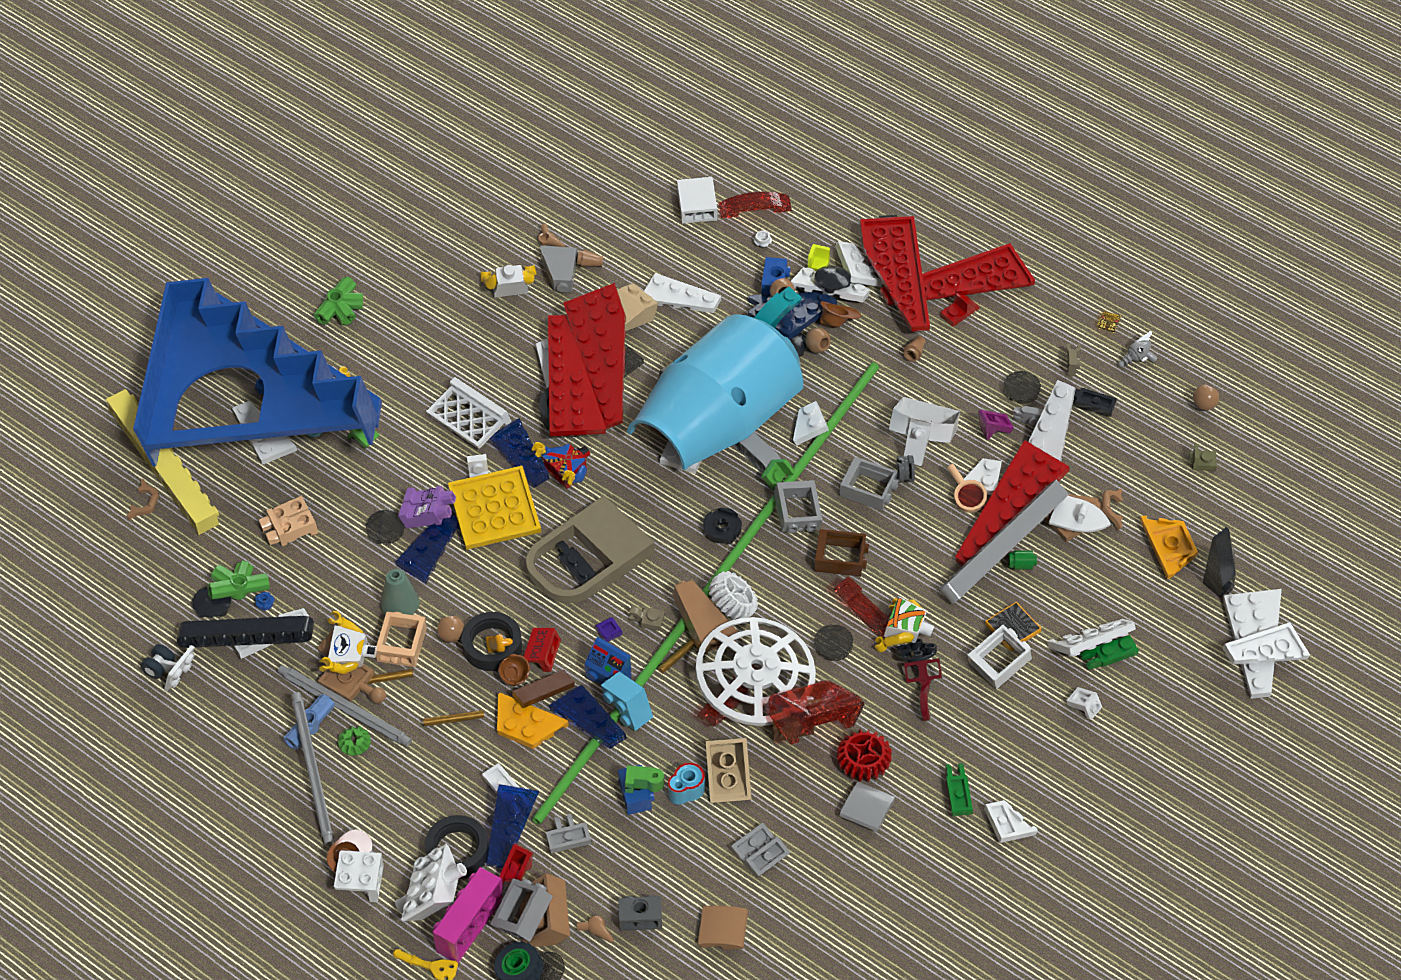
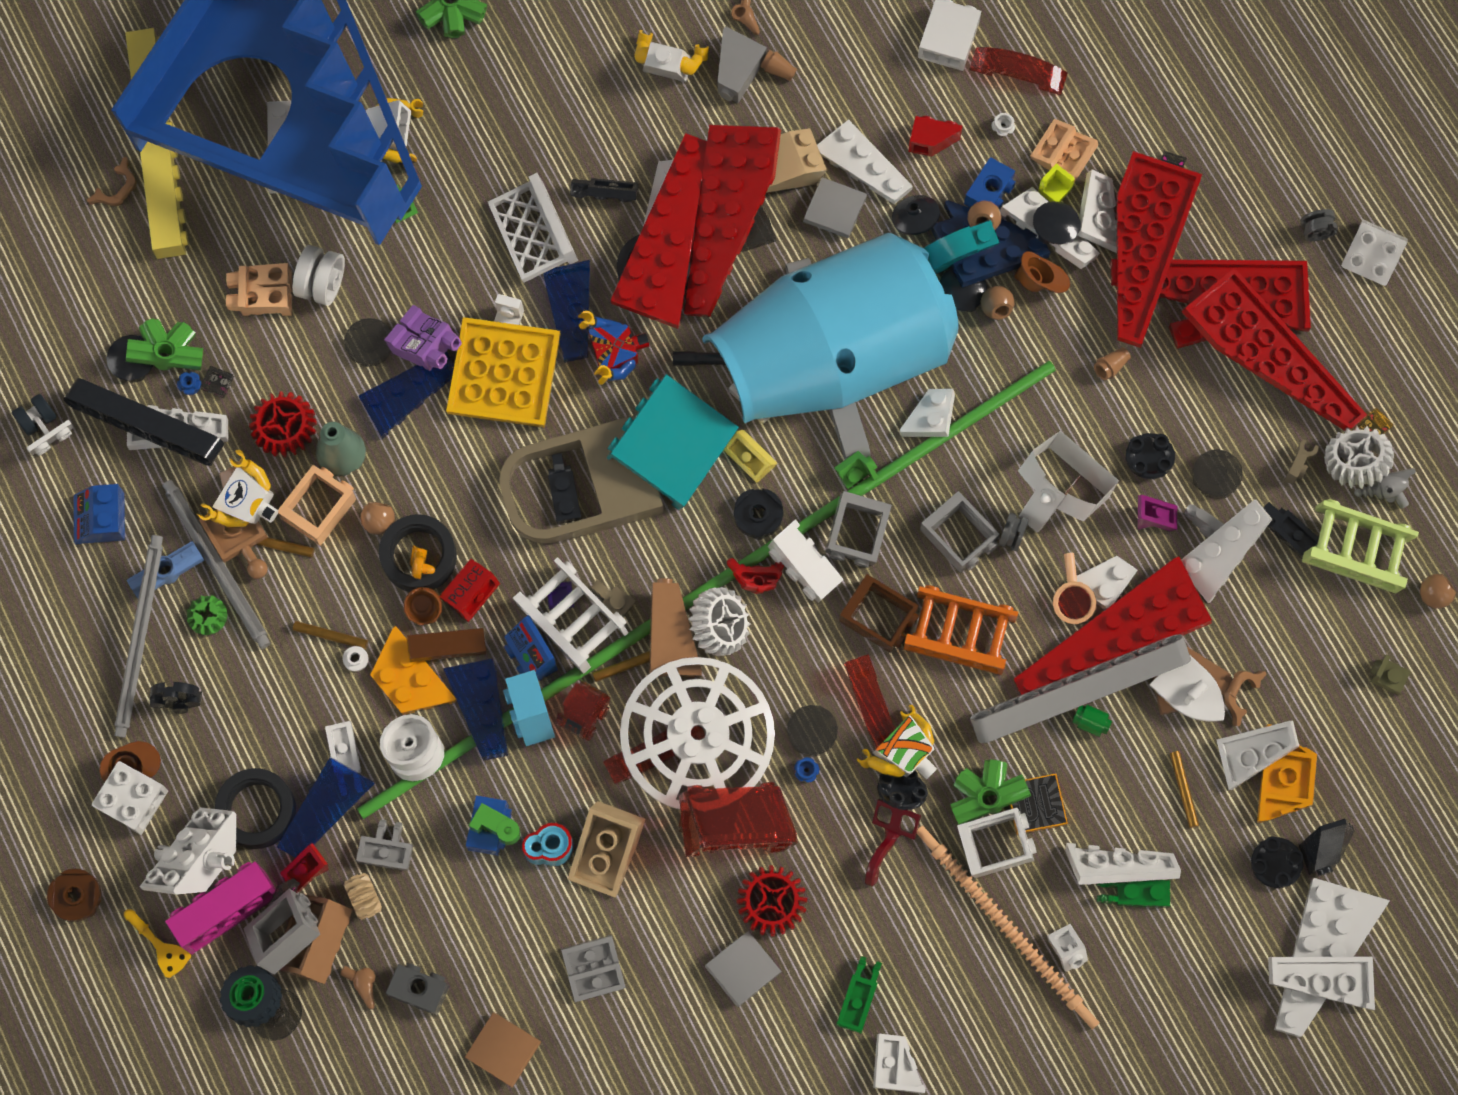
camera: 25 degrees right, 20 degrees up
none -> reddish brown plate [47,869,102,922]
none -> blue slope [74,484,125,544]
none -> black plate [150,682,202,714]
none -> clear smoke tile [200,366,234,398]
none -> red gear [249,391,317,458]
none -> white wheel [292,245,345,306]
none -> white plate [343,646,368,672]
none -> tan gear [344,873,382,920]
none -> white wheel [380,714,444,781]
none -> white fence [513,557,628,674]
none -> clear red brick [556,679,611,741]
none -> black hinge [570,178,639,202]
none -> teal panel [606,374,739,510]
none -> black piece [673,351,726,366]
none -> light yellow slope [723,430,777,483]
none -> red piece [727,558,784,594]
none -> white wedge [768,519,843,603]
none -> blue plate [794,757,820,783]
none -> light grey slope [803,177,867,238]
none -> black dish [892,195,940,235]
none -> orange fence [903,585,1018,675]
none -> red slope [908,116,963,157]
none -> light nougat hose [917,825,1100,1030]
none -> bright green piece [950,759,1031,825]
none -> light nougat slope [1030,119,1098,183]
none -> black dish [1125,433,1175,479]
none -> pearl gold bar [1170,751,1199,828]
none -> red wing [1181,267,1367,431]
none -> white wing [1217,721,1299,790]
none -> black dish [1251,836,1304,889]
none -> dark grey wheel [1300,209,1338,241]
none -> yellowish green fence [1302,499,1419,593]
none -> white gear [1324,426,1394,489]
none -> white bracket [1341,219,1408,286]

